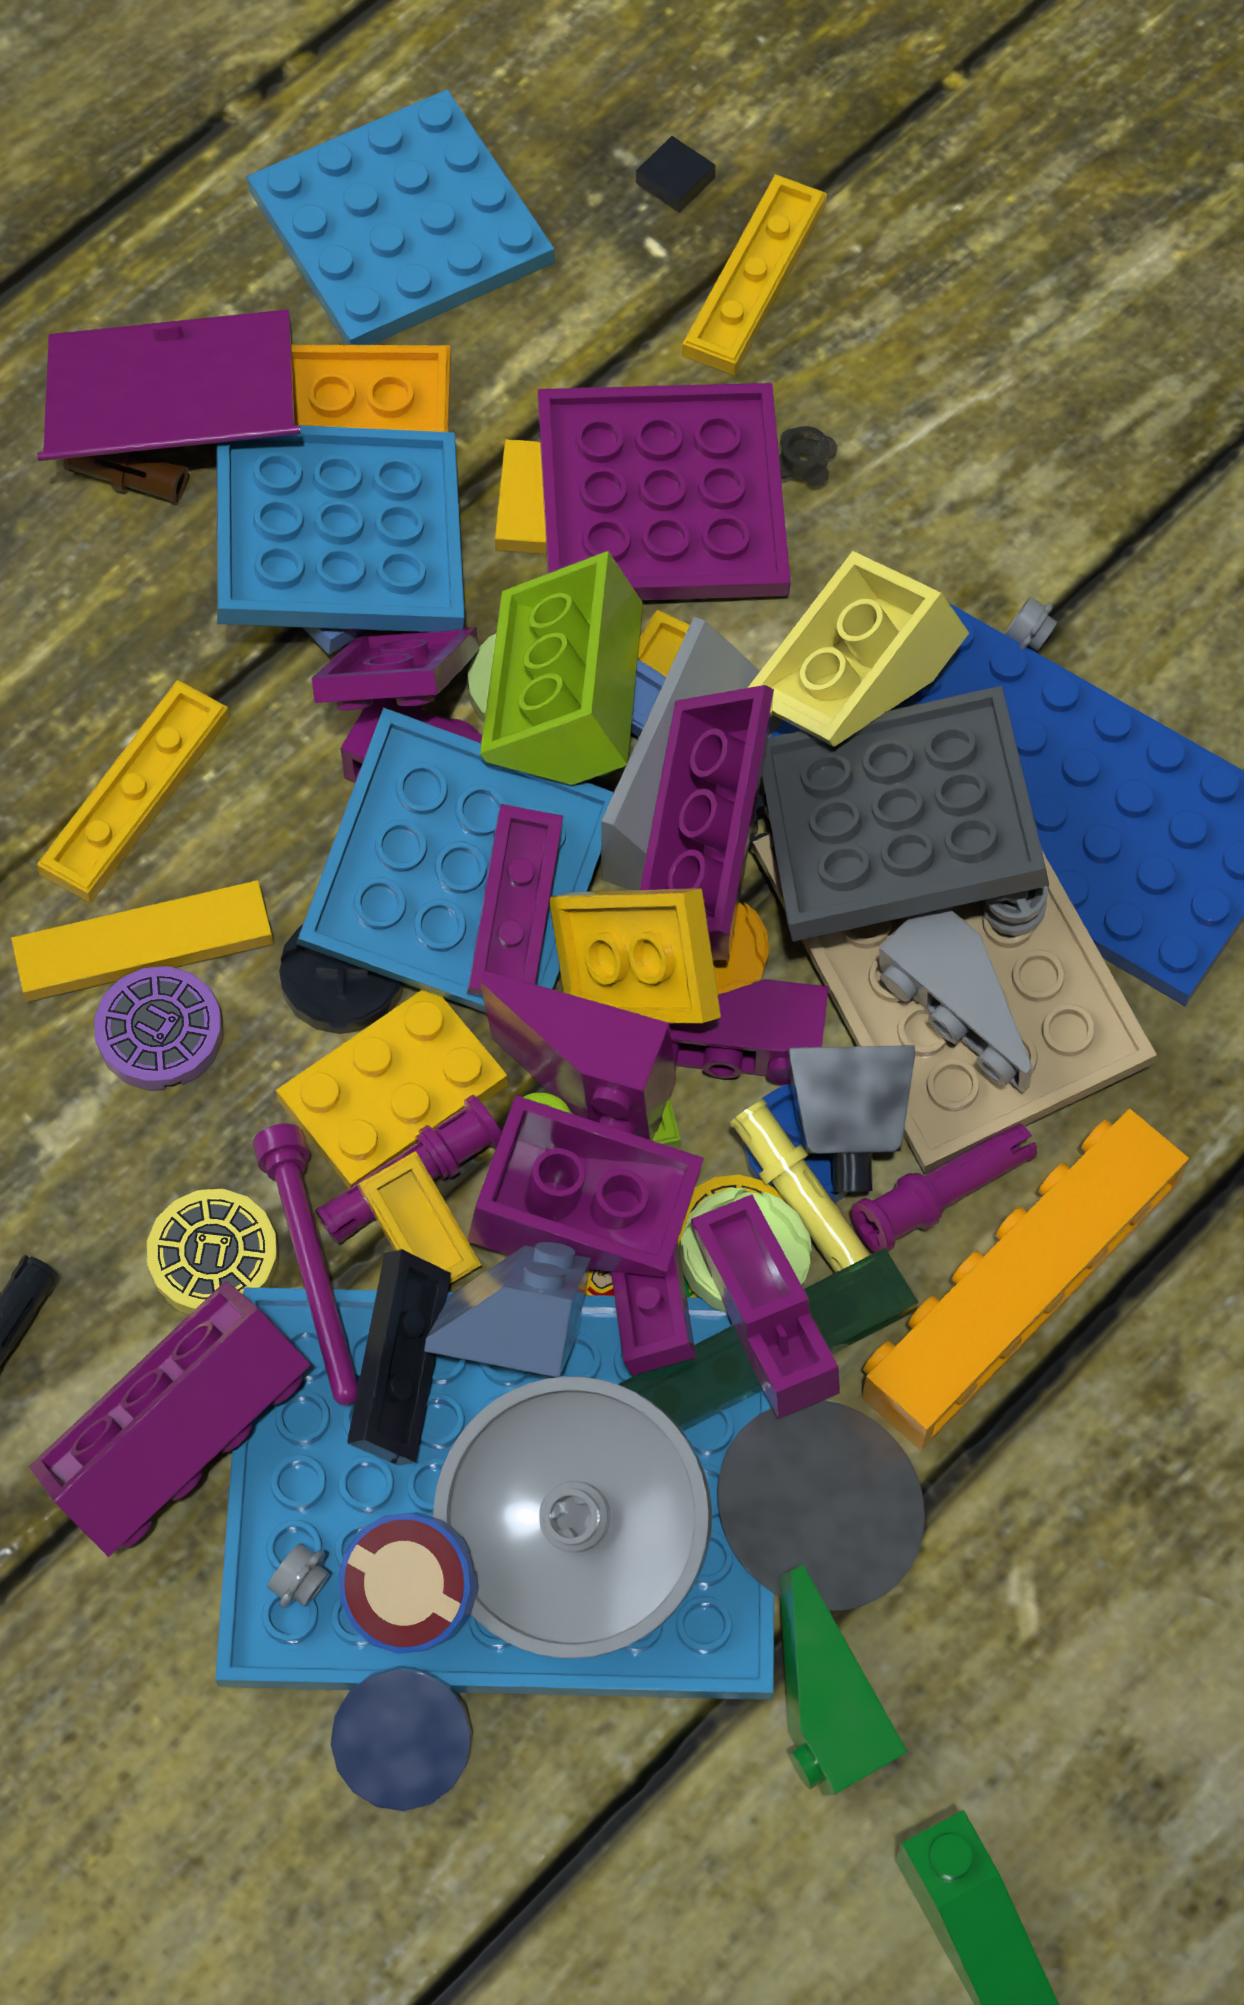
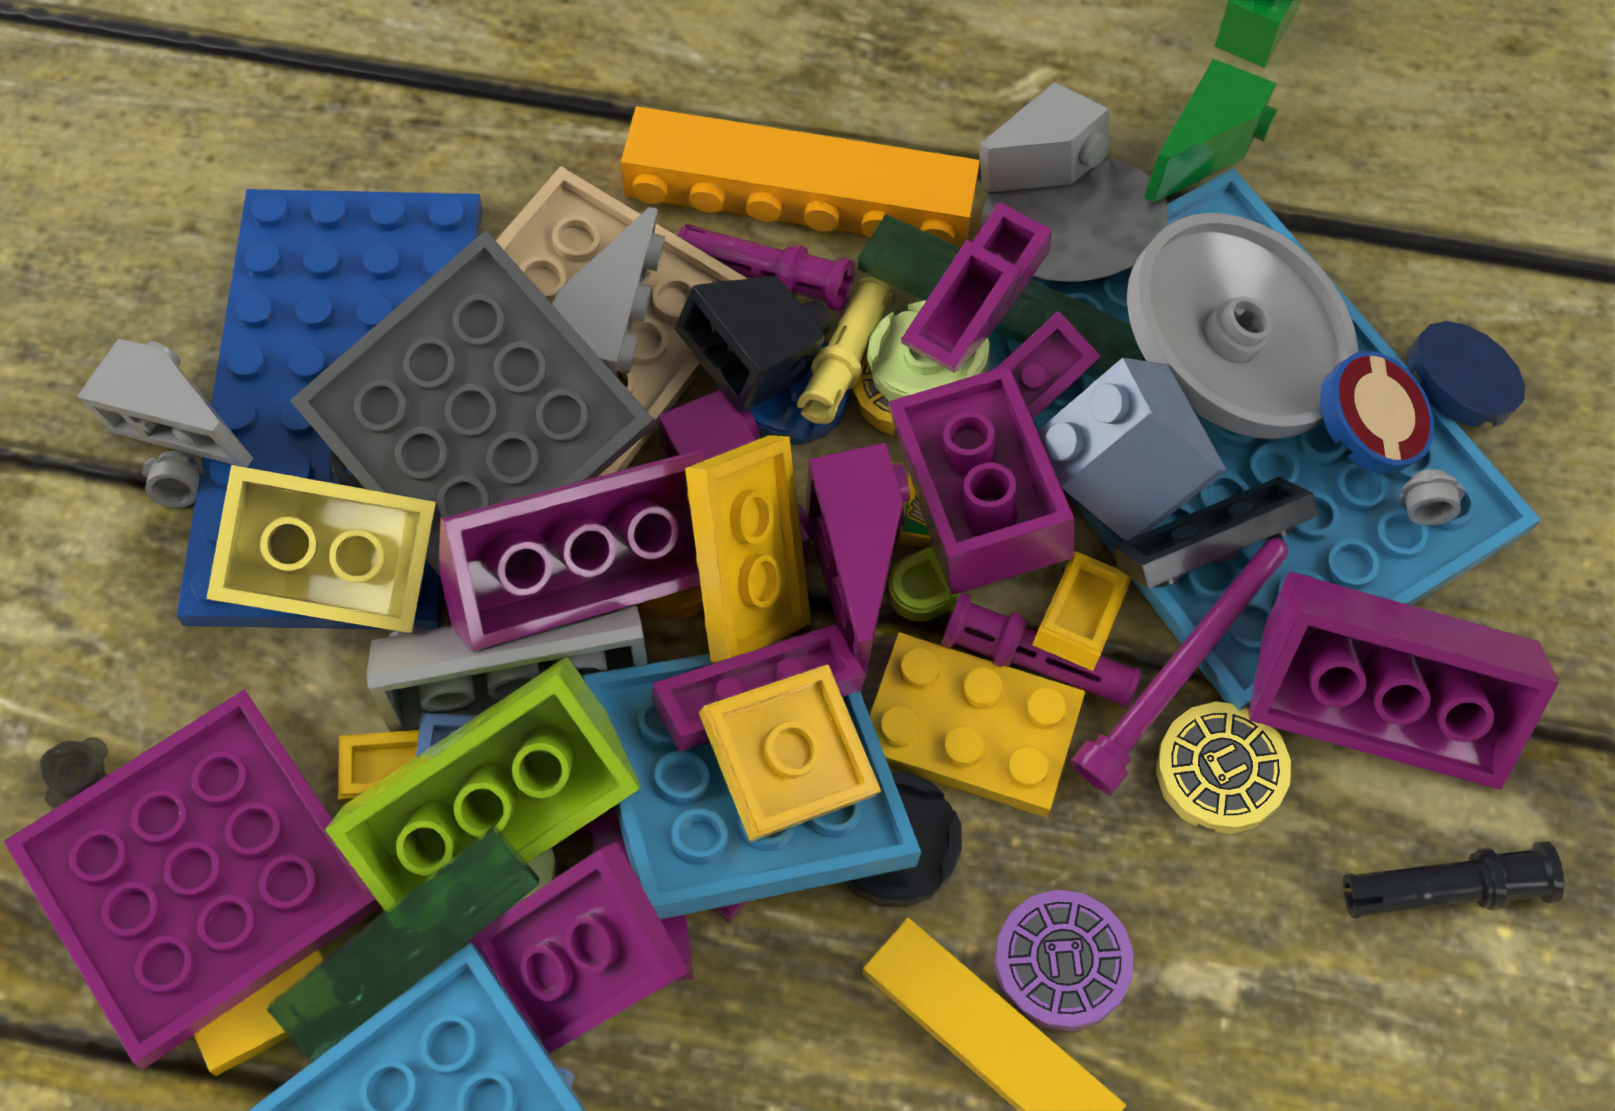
camera: 125 degrees left, 0 degrees up
none -> light grey slope [77,338,253,468]
none -> clear green tile [267,825,540,1062]
none -> yellow tile [699,664,881,842]
none -> light grey slope [979,82,1110,193]

